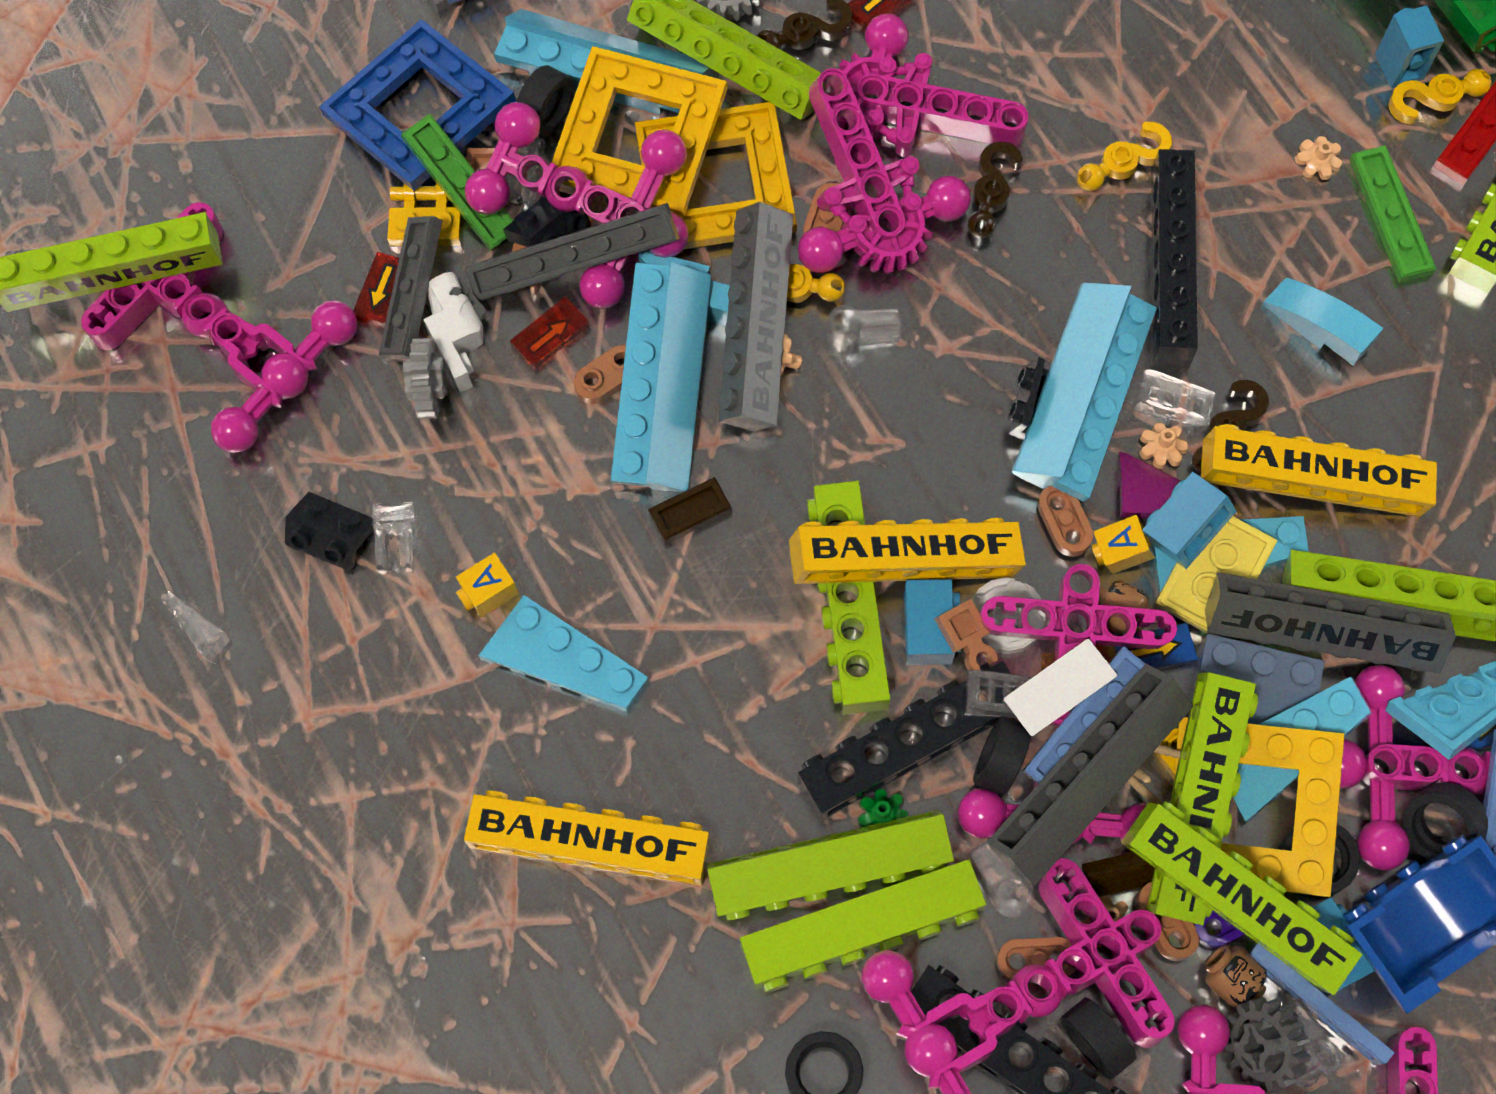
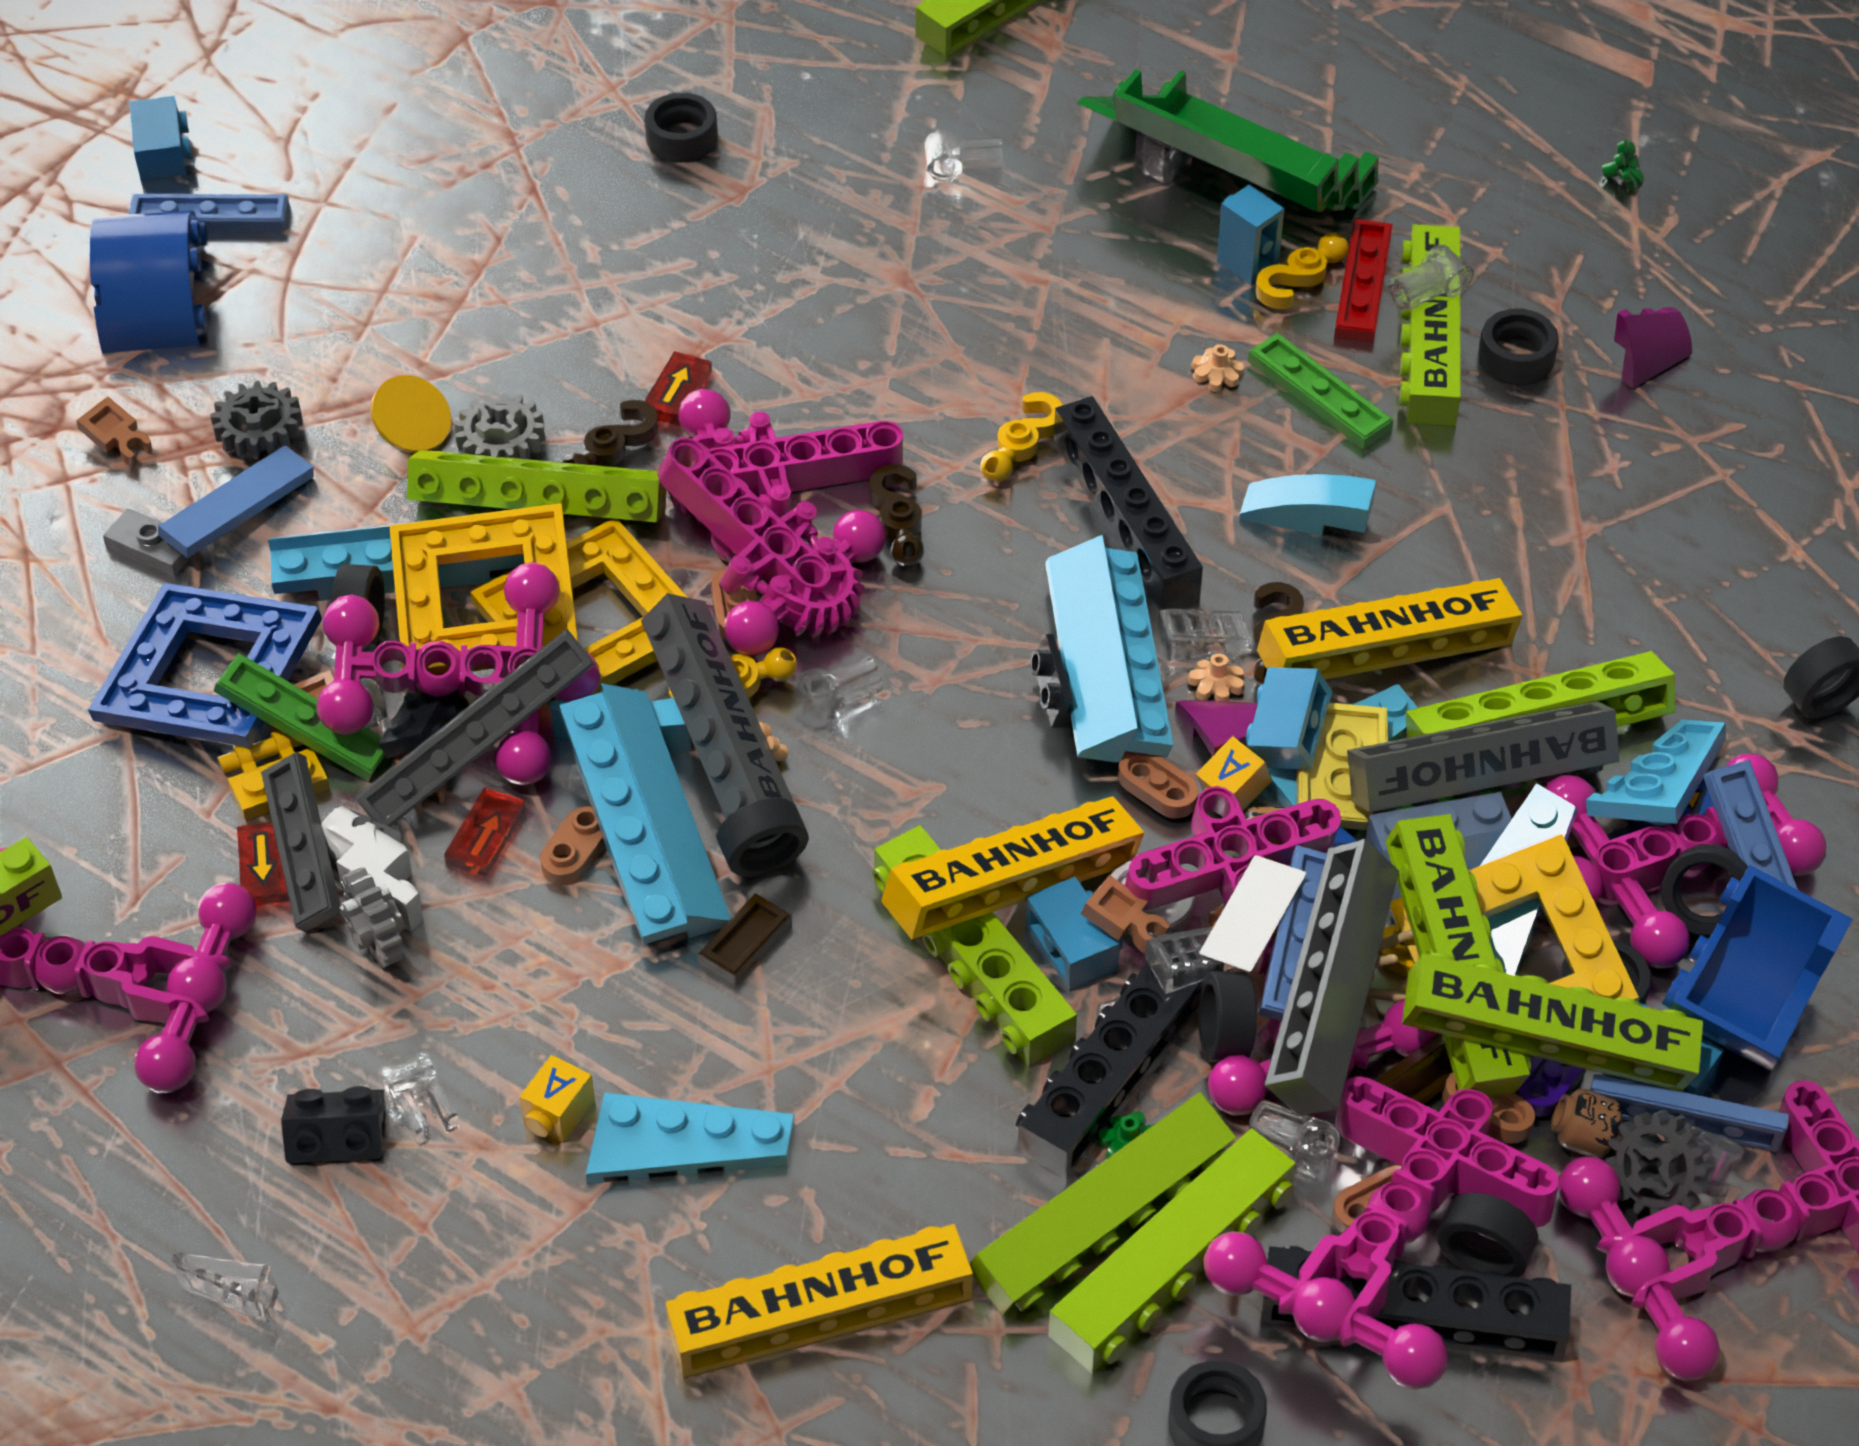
camera: 30 degrees left, 20 degrees down
none -> black tyre [716,797,809,877]

